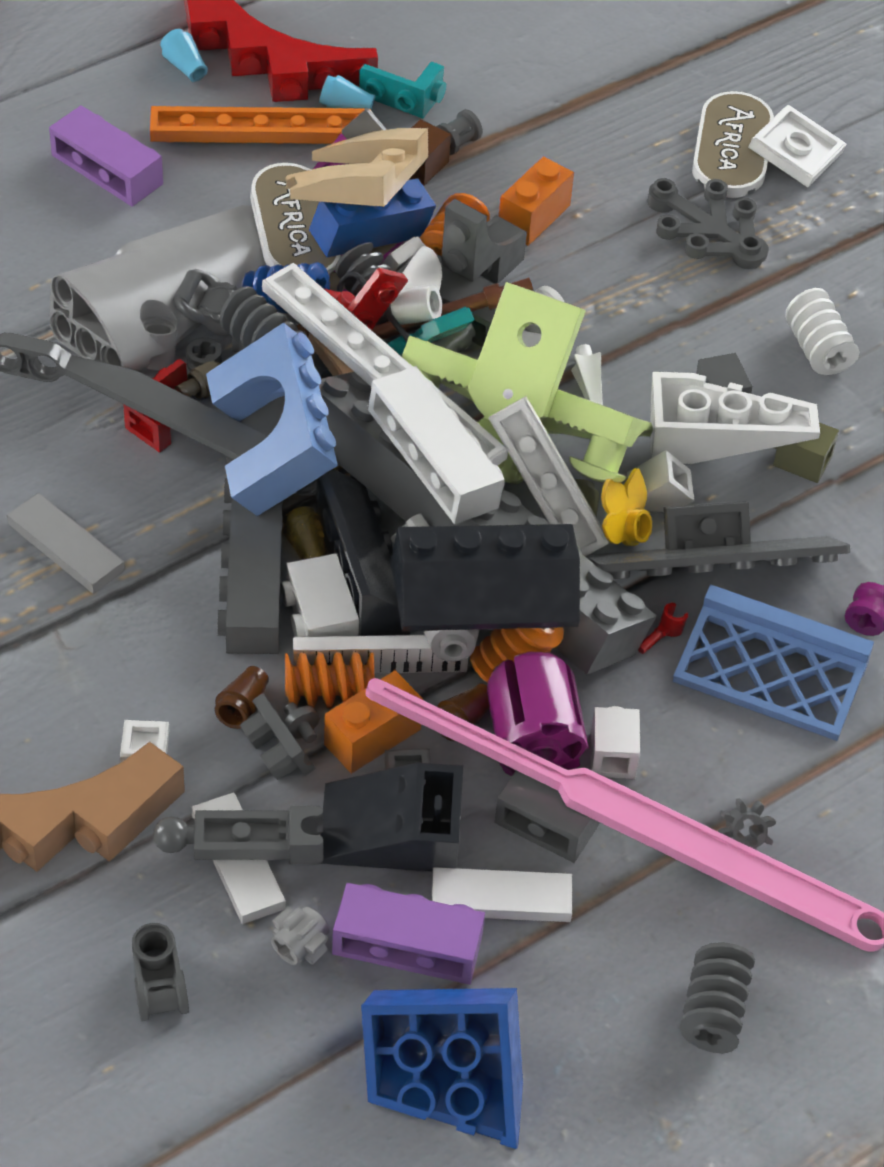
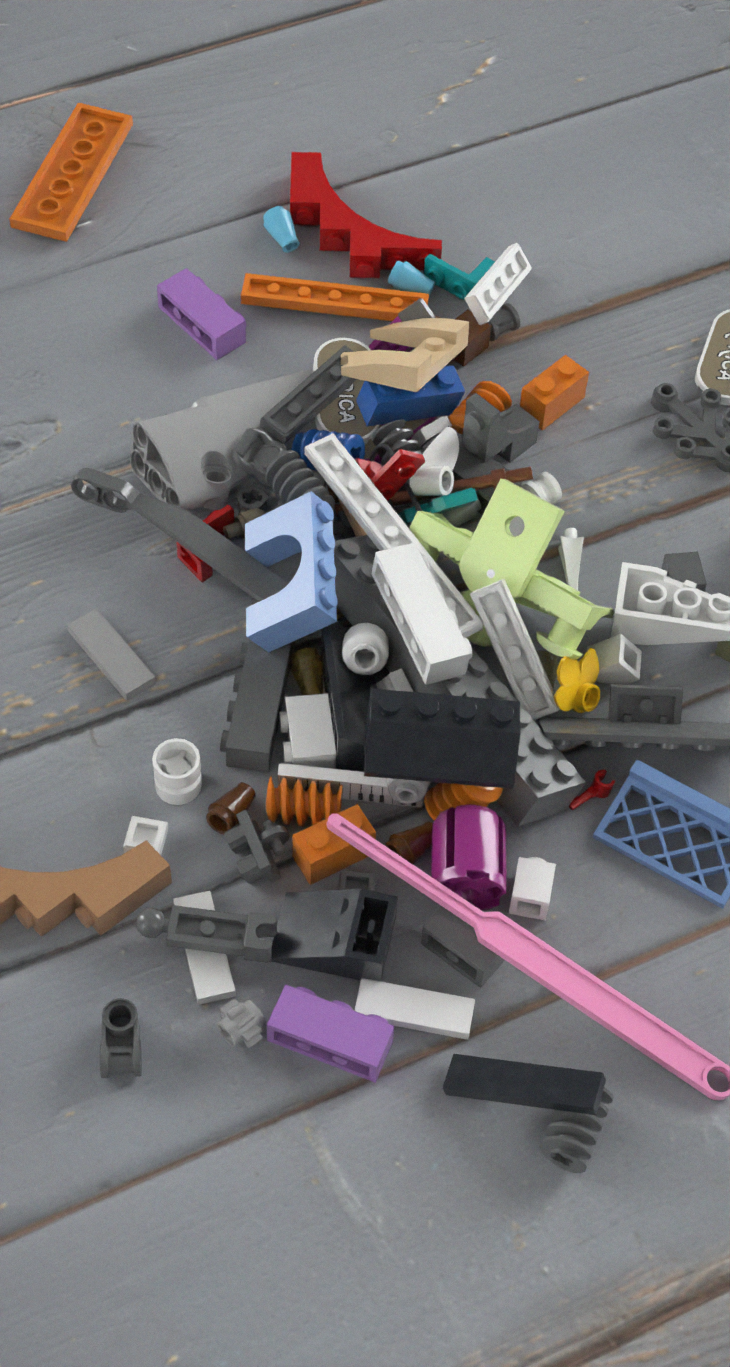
camera: 10 degrees right, 5 degrees up
blue wedge [361,988,523,1149] -> none
dark grey gear [718,798,776,850] -> none
none -> white wheel [152,738,202,805]
none -> dark grey tile [260,345,357,444]
none -> white head [342,622,389,675]
none -> black tile [443,1054,606,1115]
none -> white tile [464,243,532,325]

